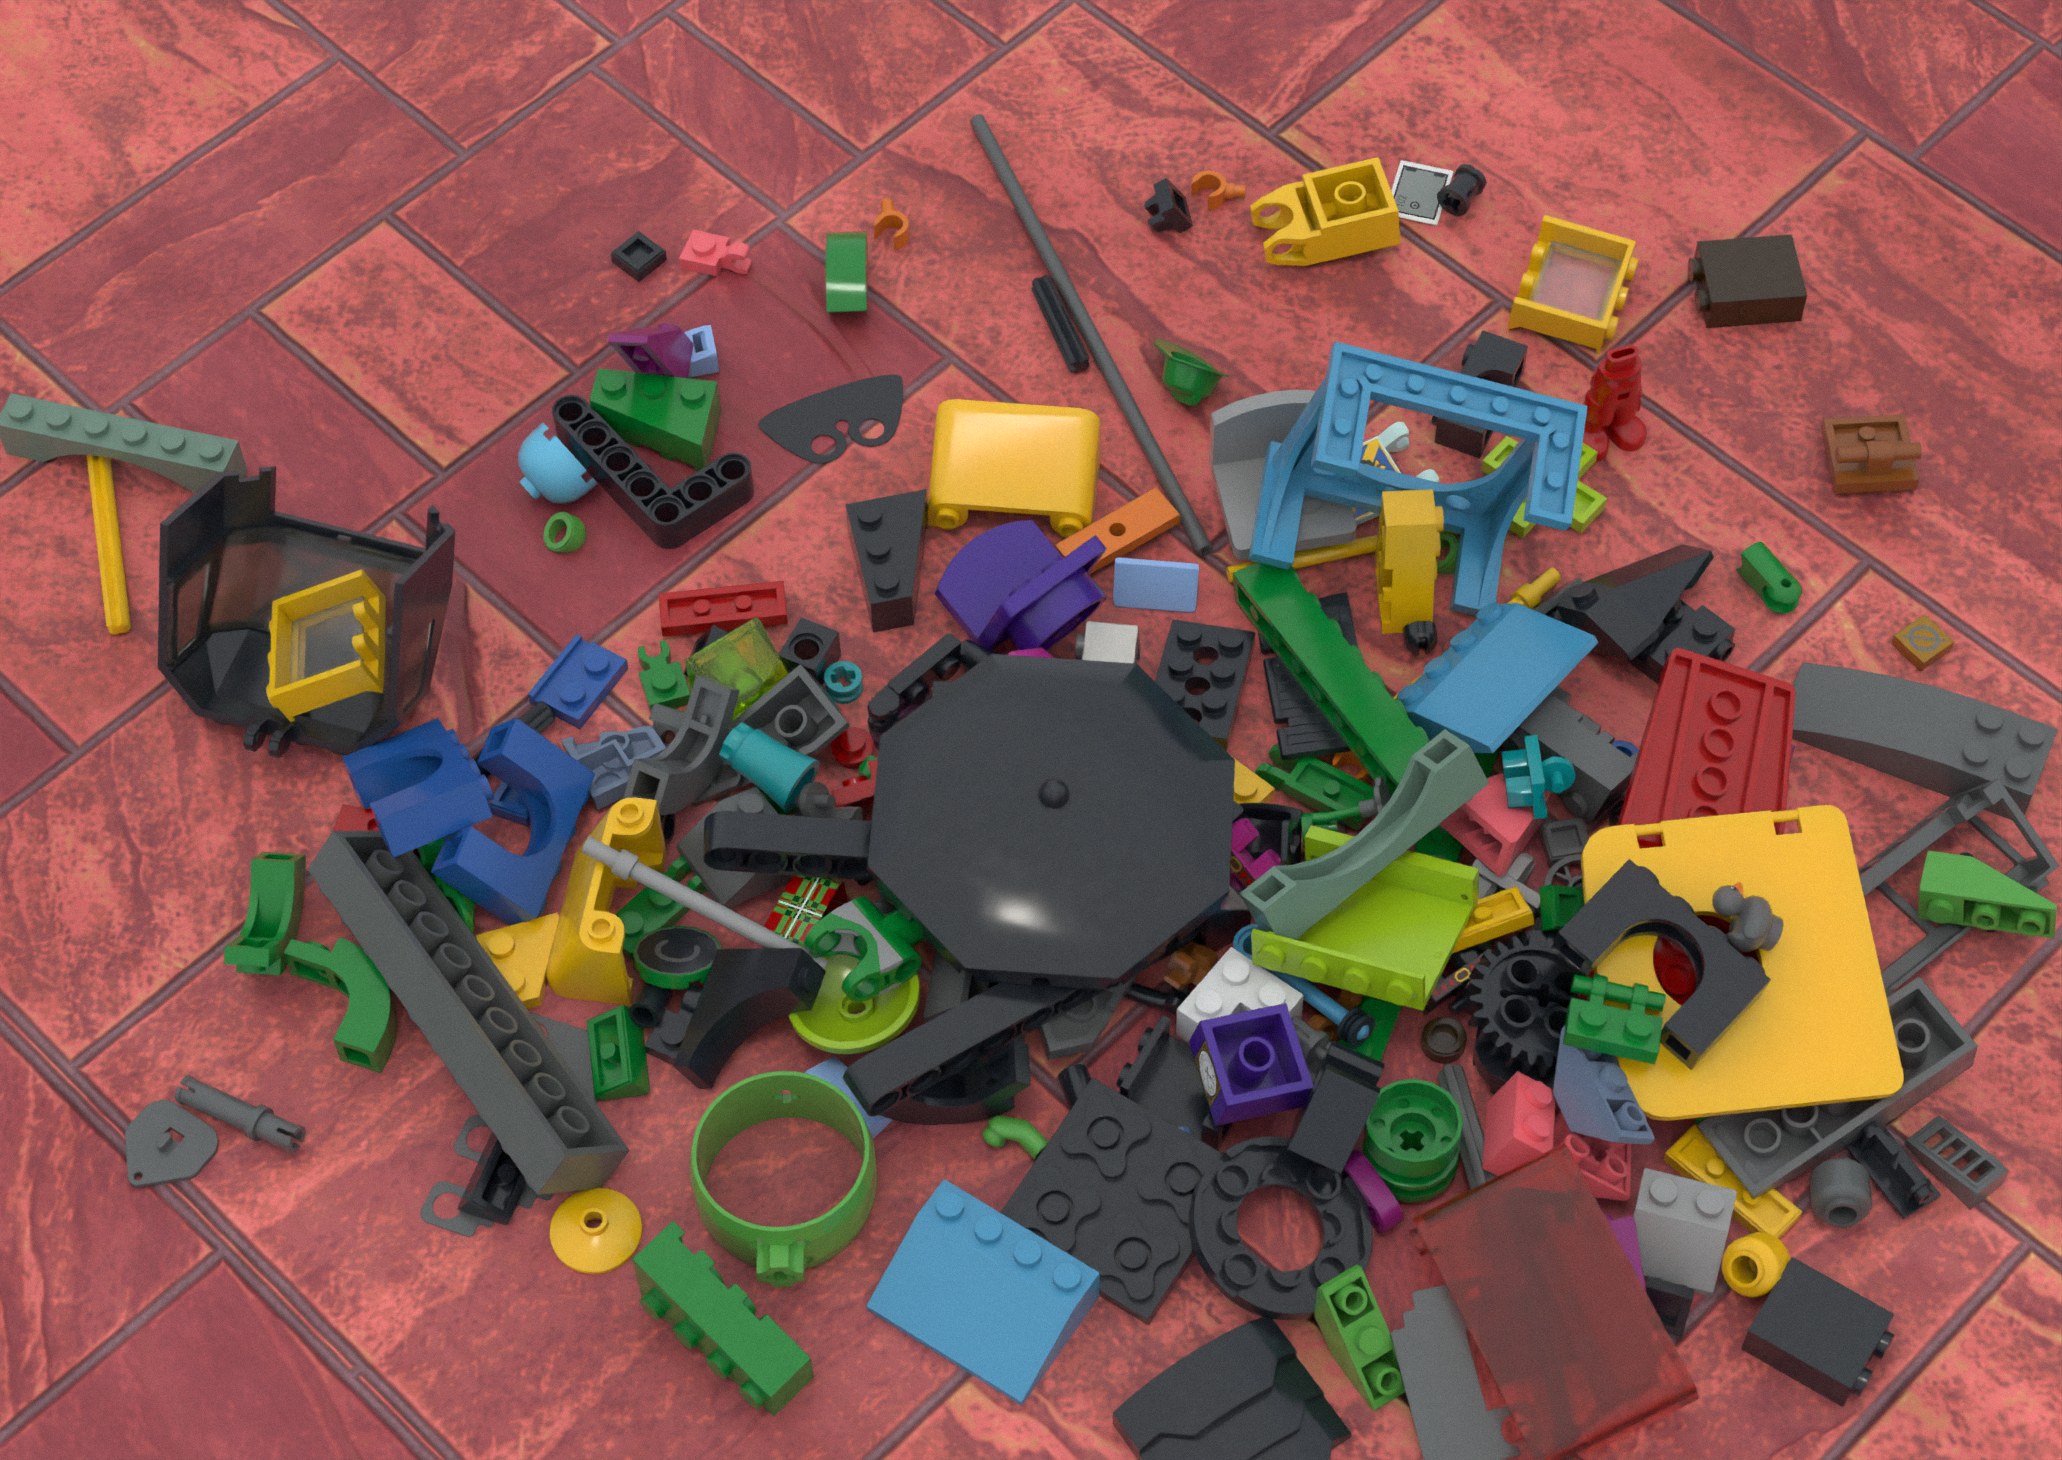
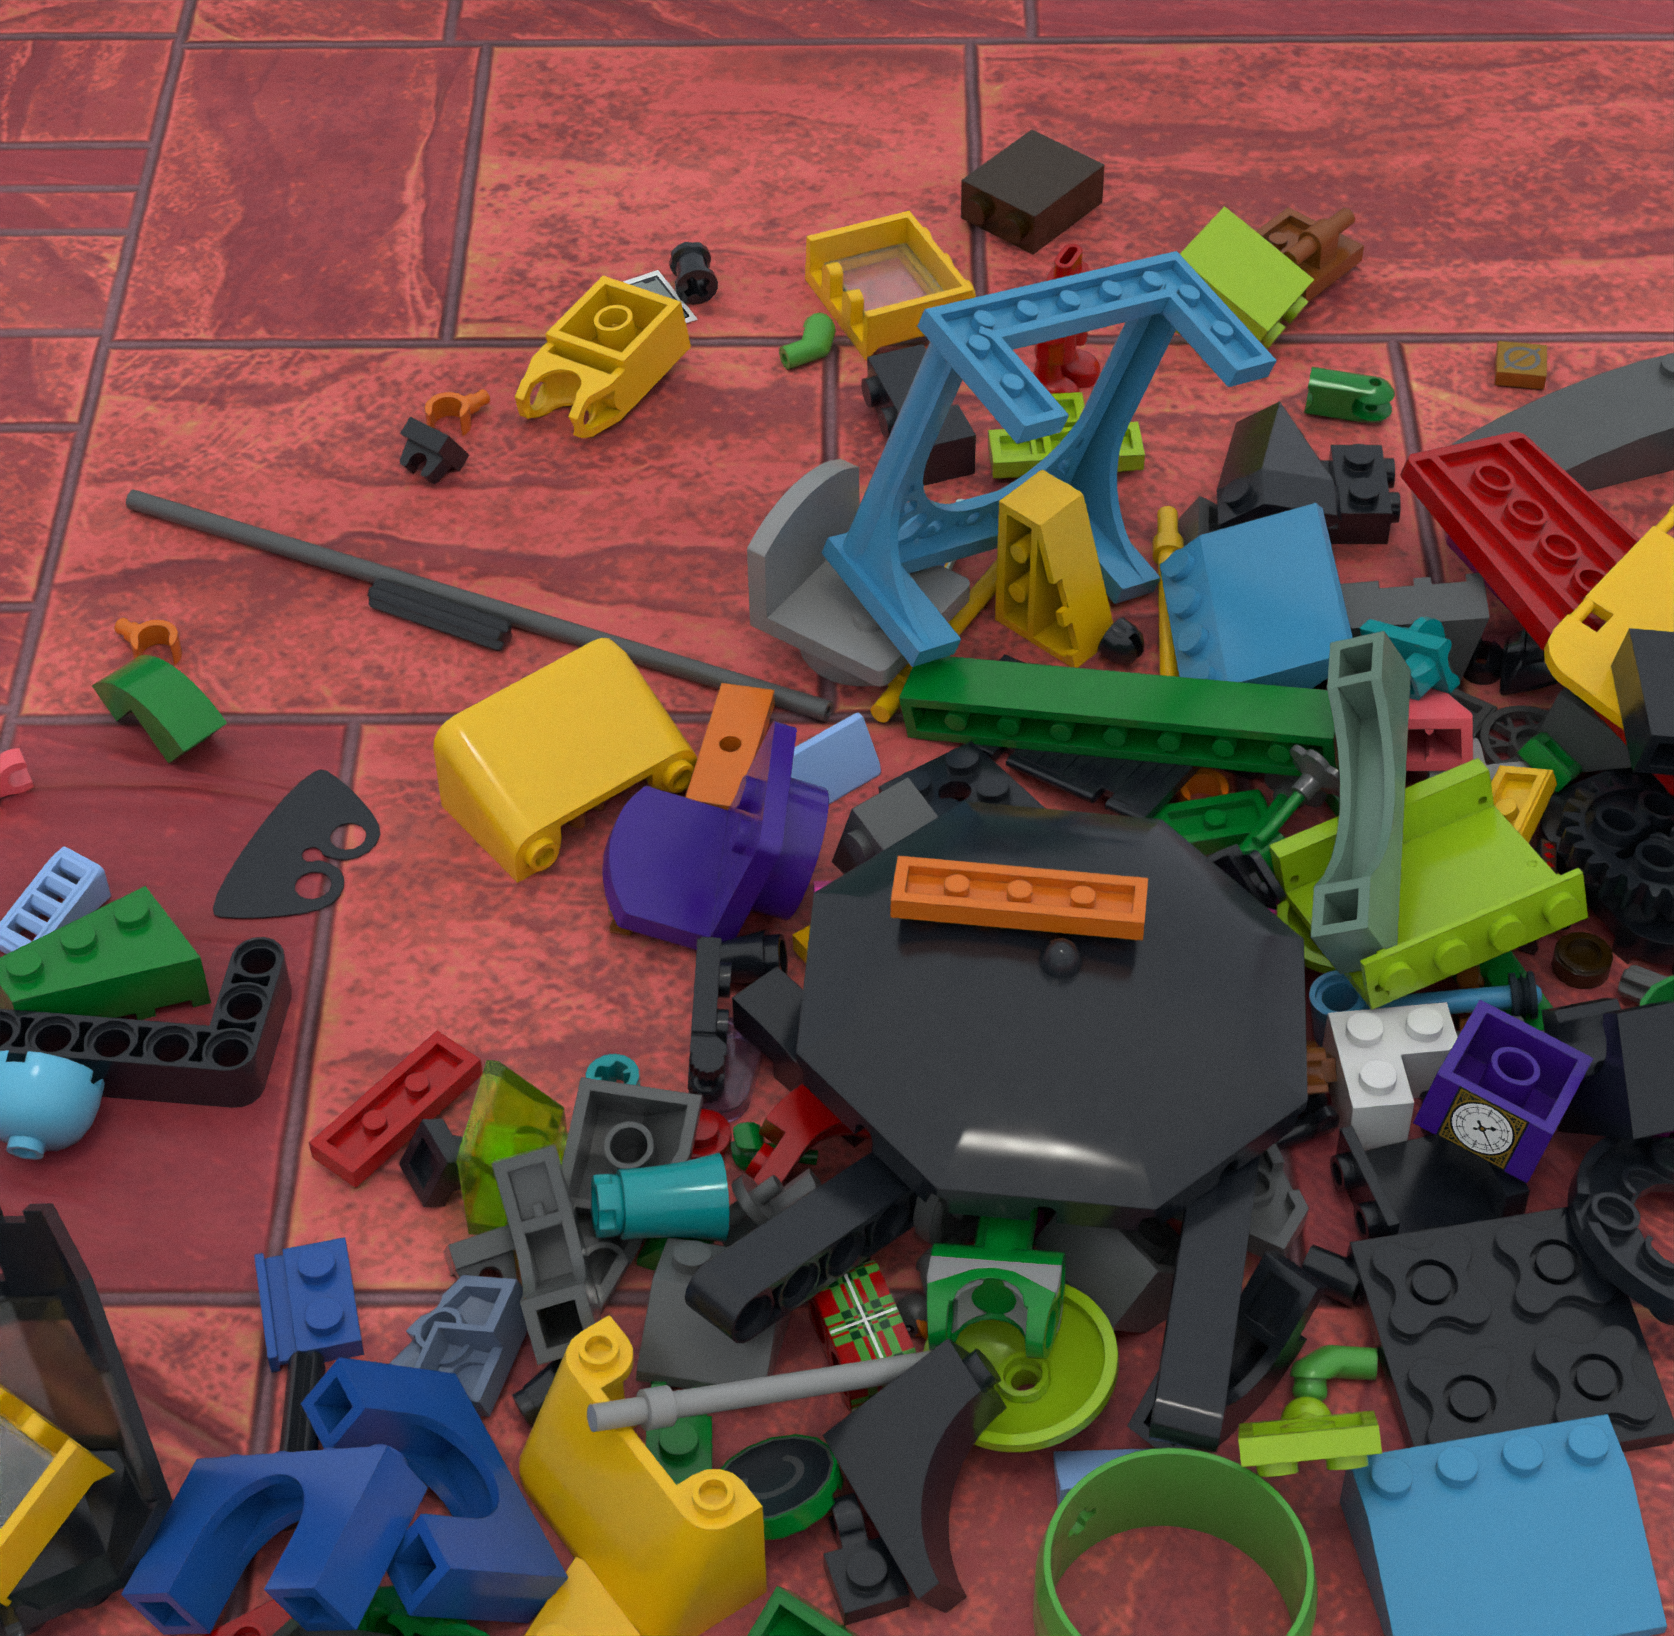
camera: 45 degrees left, 10 degrees down
bright green piece [544,512,586,553] -> none
magenta slope [608,323,694,378] -> none
black hinge [629,982,673,1028] -> none
green plate [638,640,691,713] -> none
black brick [778,617,841,686] -> none
black wedge [846,489,928,633] -> none
green piece [1153,339,1229,406] -> none
none -> bright green arm [779,313,836,370]
none -> orange plate [890,856,1148,941]
none -> lime slope [1175,206,1314,350]
none -> lime plate [1238,1396,1382,1477]

